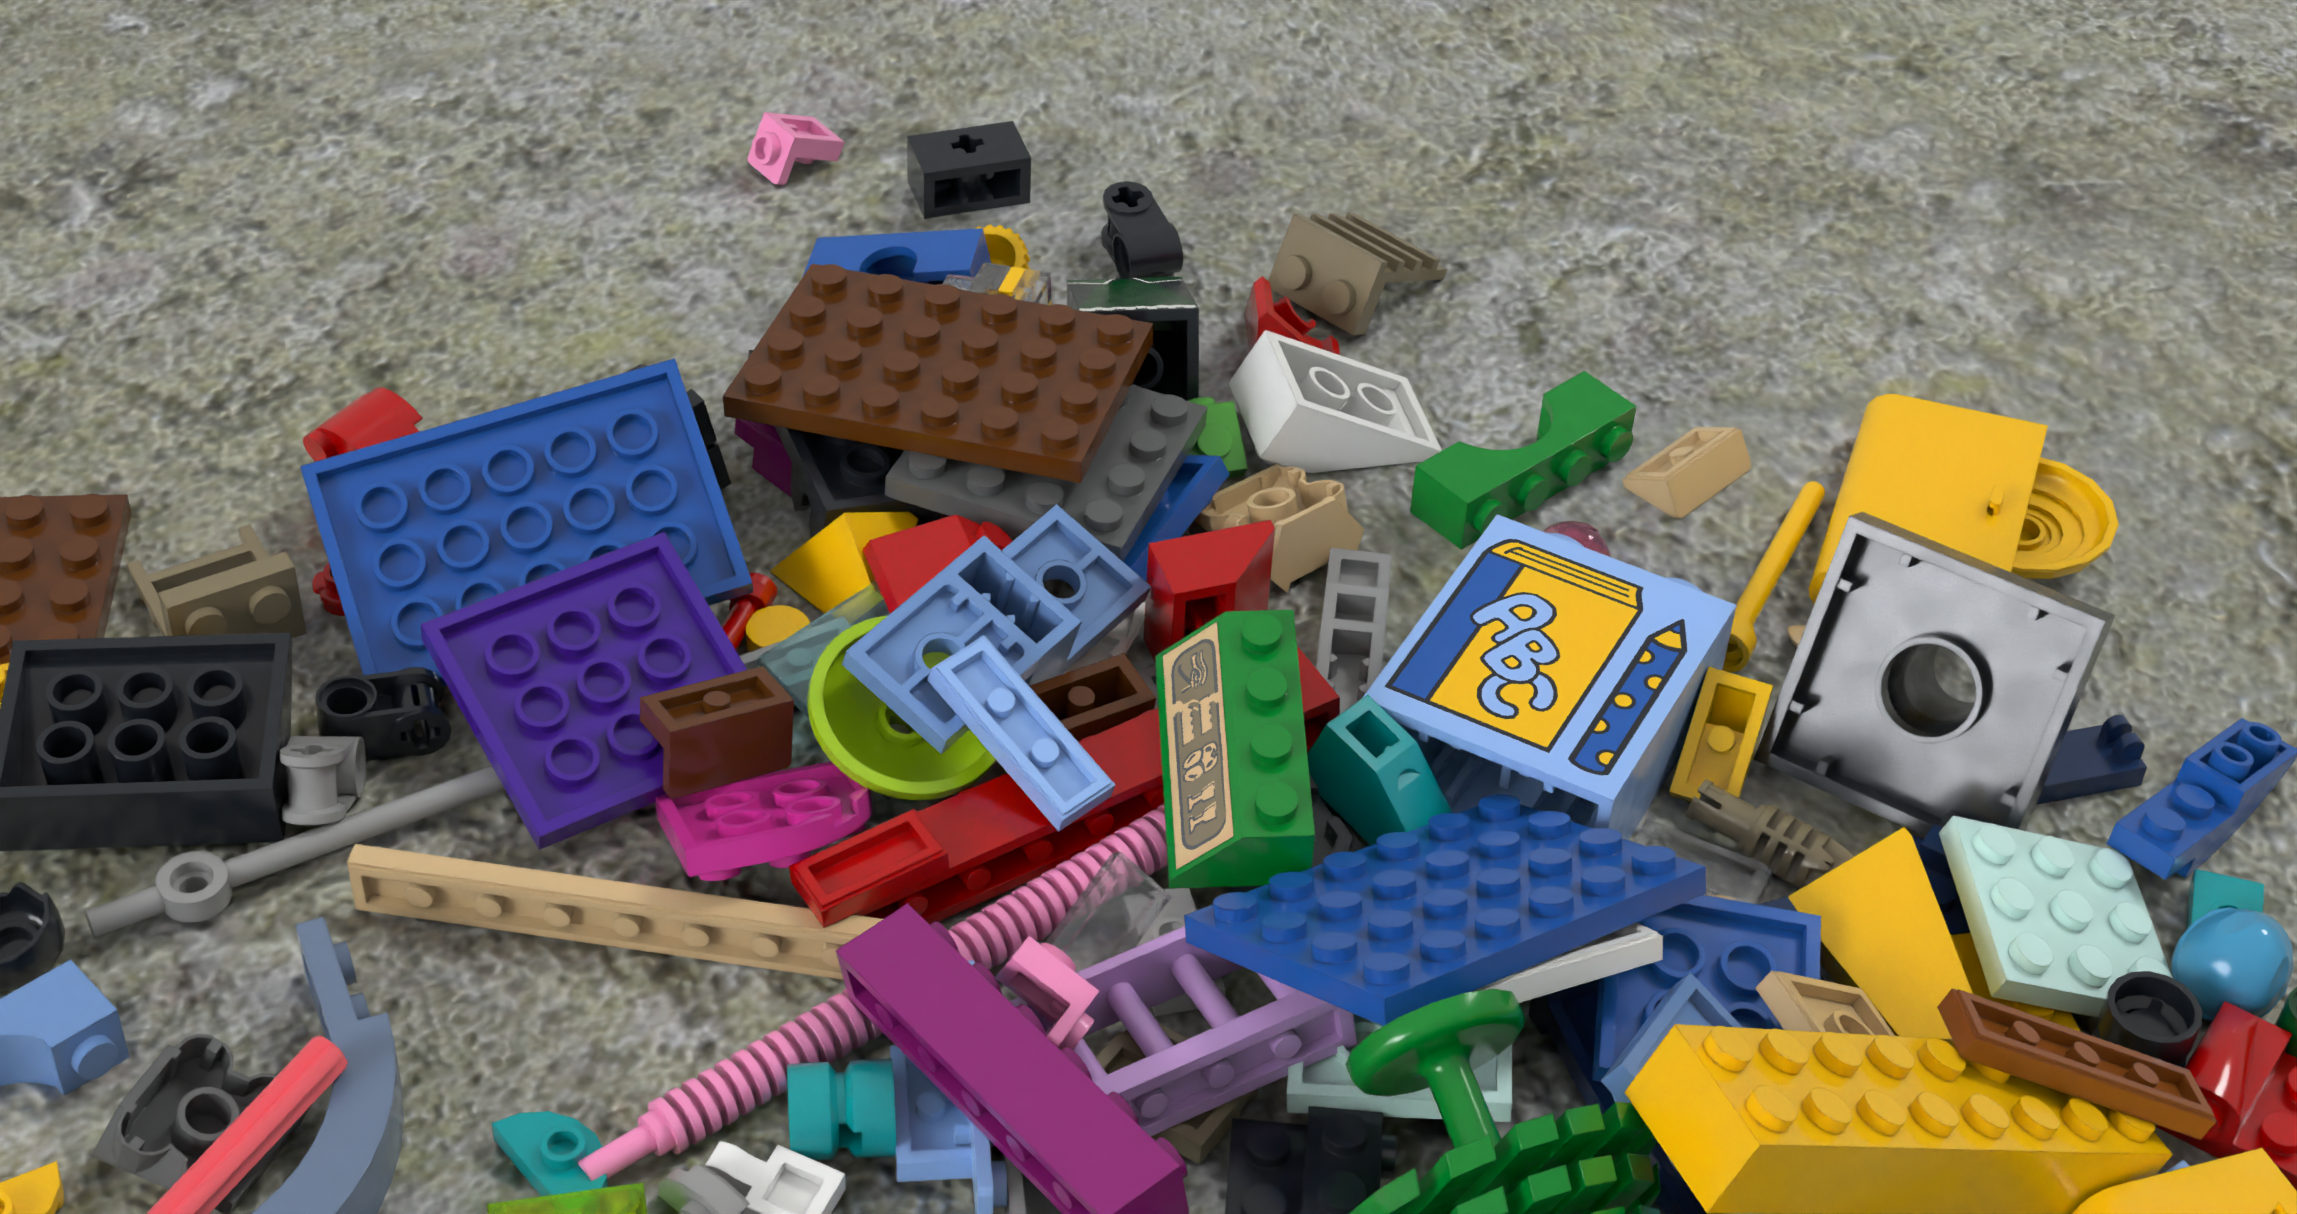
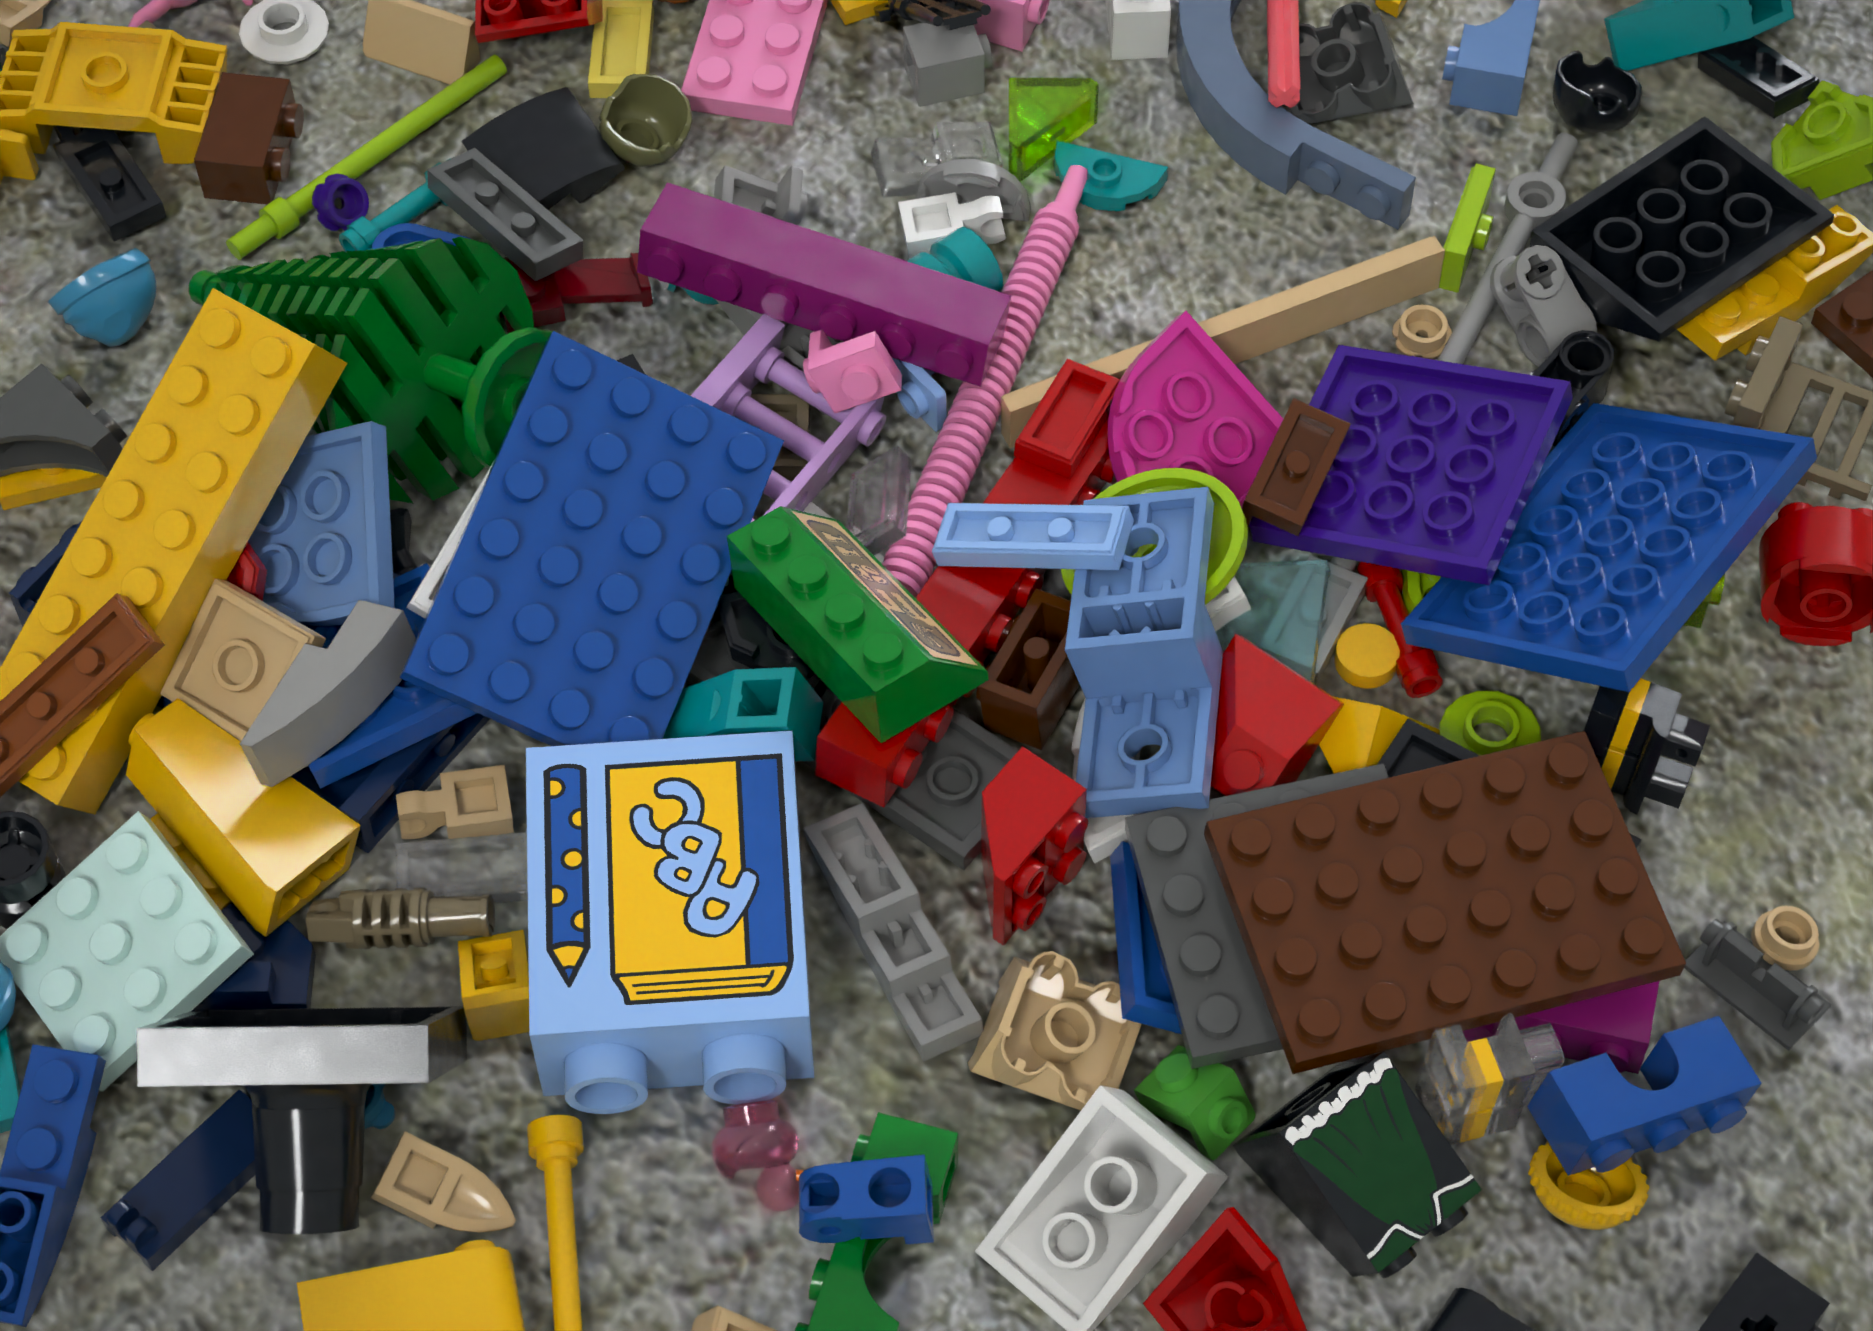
camera: 150 degrees right, 15 degrees up
none -> light grey slope [240,600,416,787]
none -> blue leg [799,1154,934,1244]
none -> tan plate [1392,304,1452,359]
none -> lime plate [1439,163,1496,293]
none -> lime piece [1439,691,1541,756]
none -> dark grey hinge [1684,919,1831,1051]
none -> tan plate [1751,906,1819,971]

